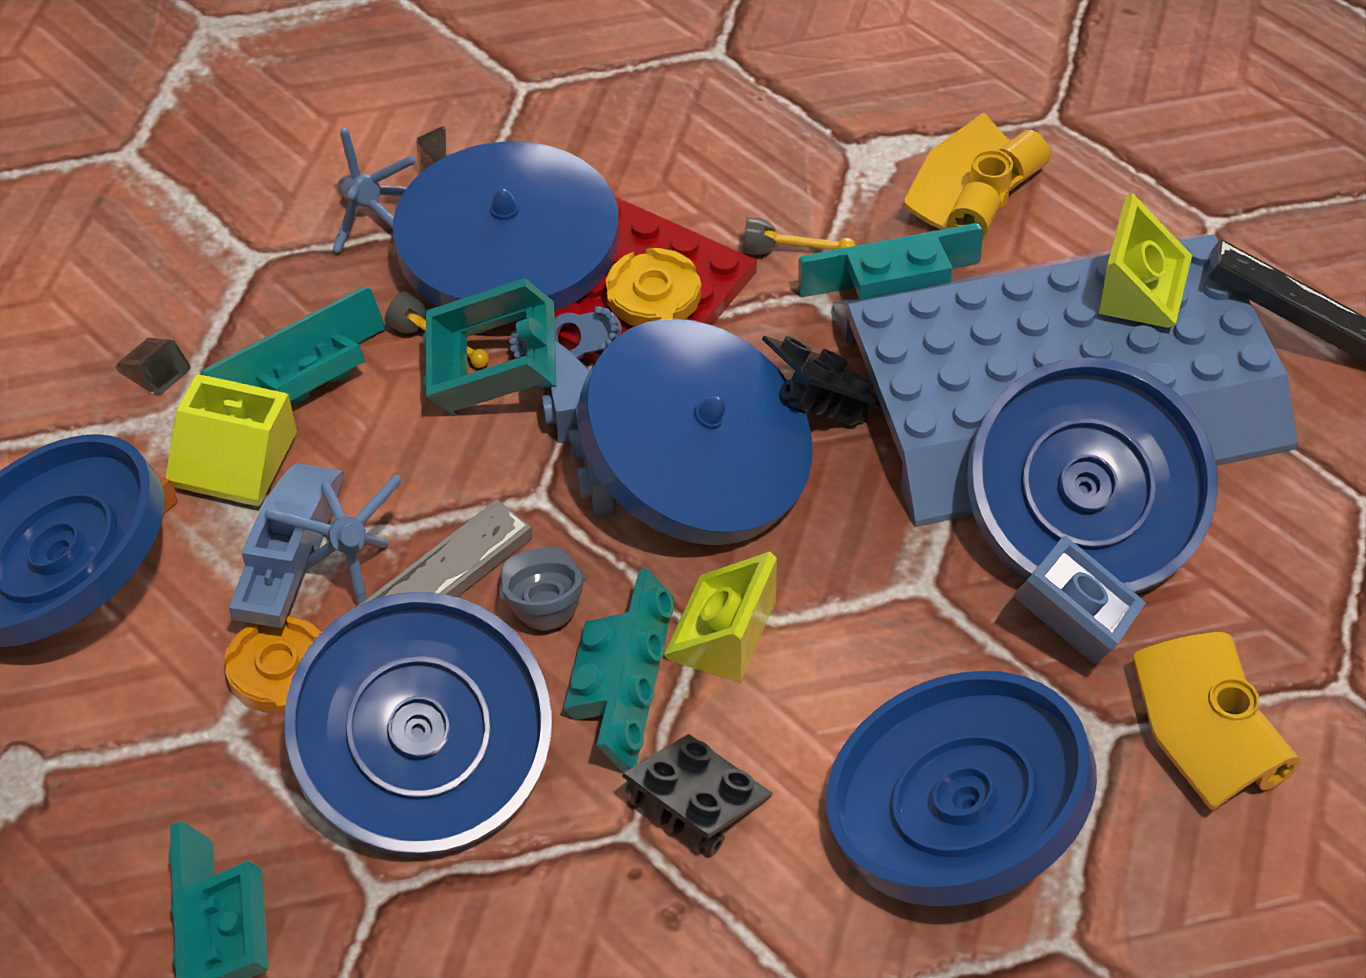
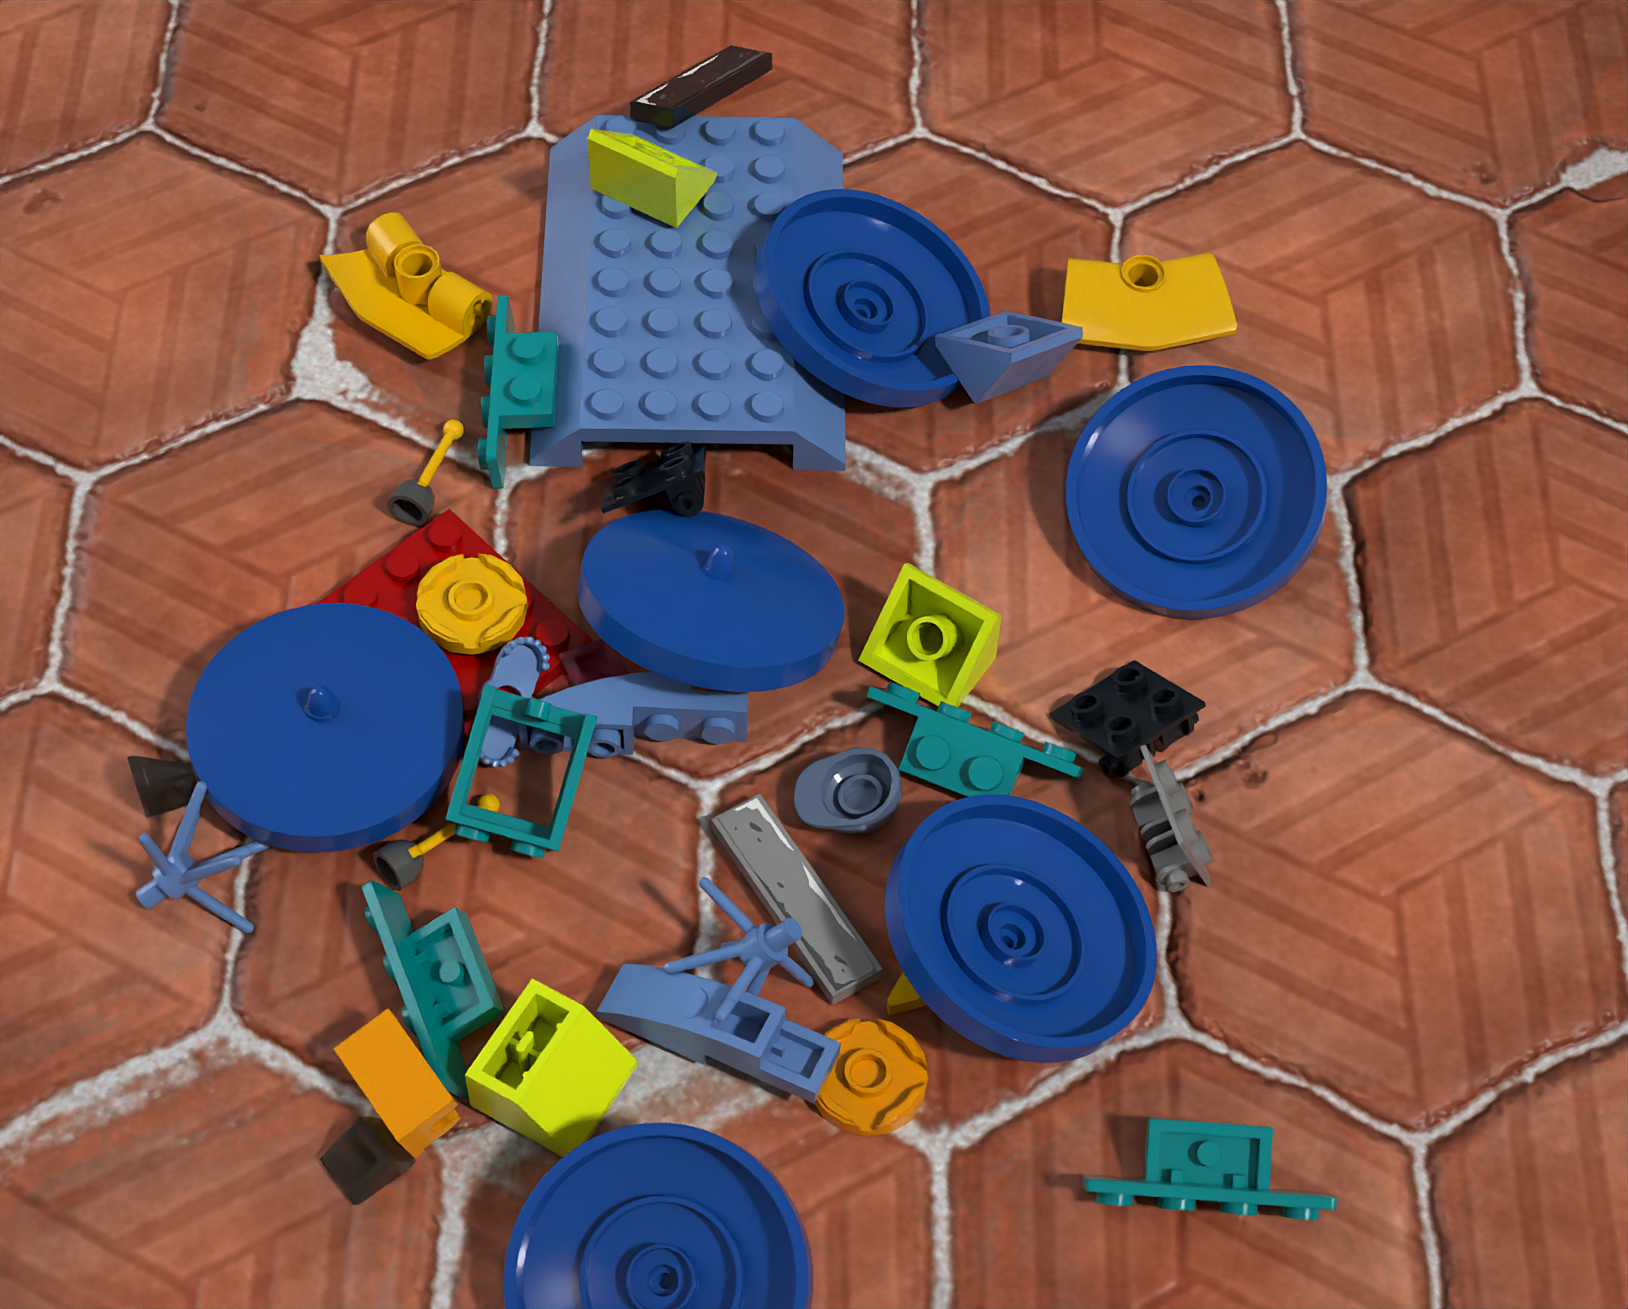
camera: 80 degrees left, 5 degrees up
none -> light orange hinge [334,1008,461,1158]
none -> light grey hinge [1129,745,1214,892]

